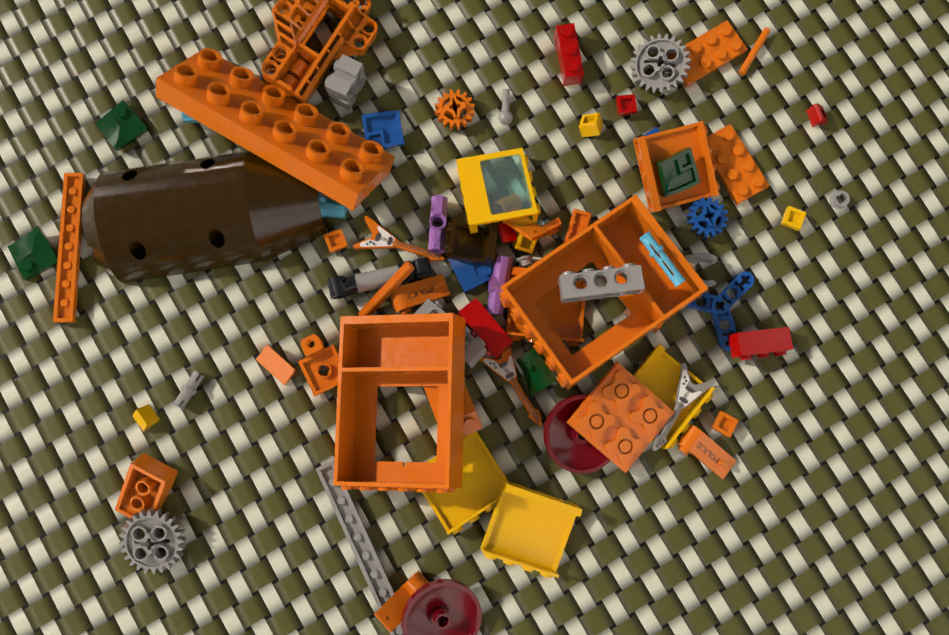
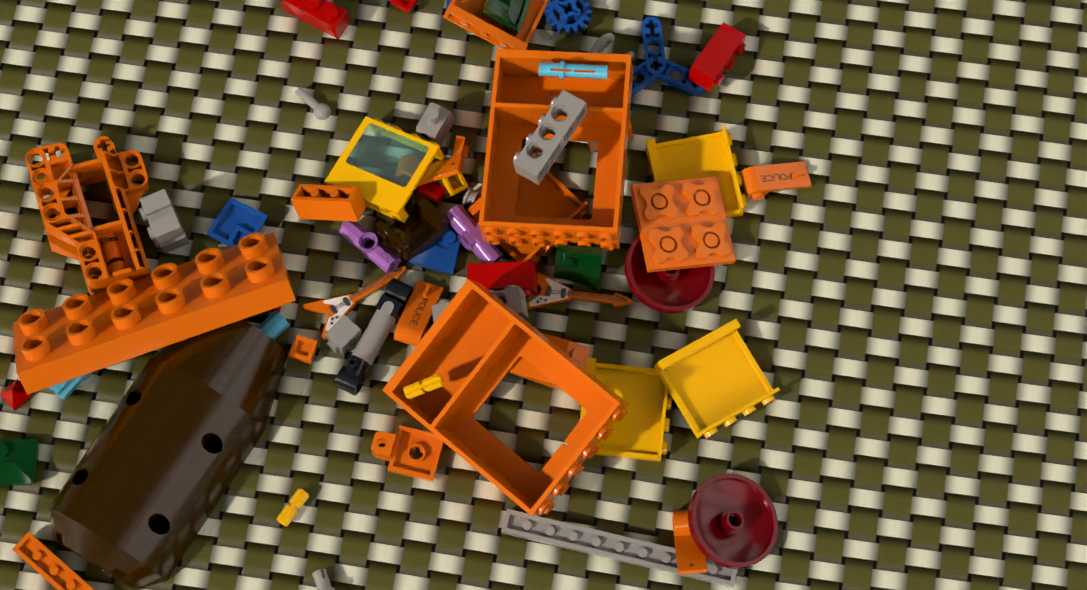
camera: 40 degrees left, 10 degrees down
orange slope [256,344,297,385] -> none
orange axle [358,261,415,316] -> none
orange gear [435,89,475,130] -> none
orange plate [564,208,592,243] -> none
yellow slope [579,113,603,137] -> none
piece [652,363,715,451] -> none
orange plate [711,411,739,438] -> none
none -> yellow piece [277,488,309,527]
none -> orange brick [291,184,367,222]
none -> light grey brick [325,315,363,355]
none -> yellow piece [403,374,444,399]
none -> light grey torso [416,102,456,147]

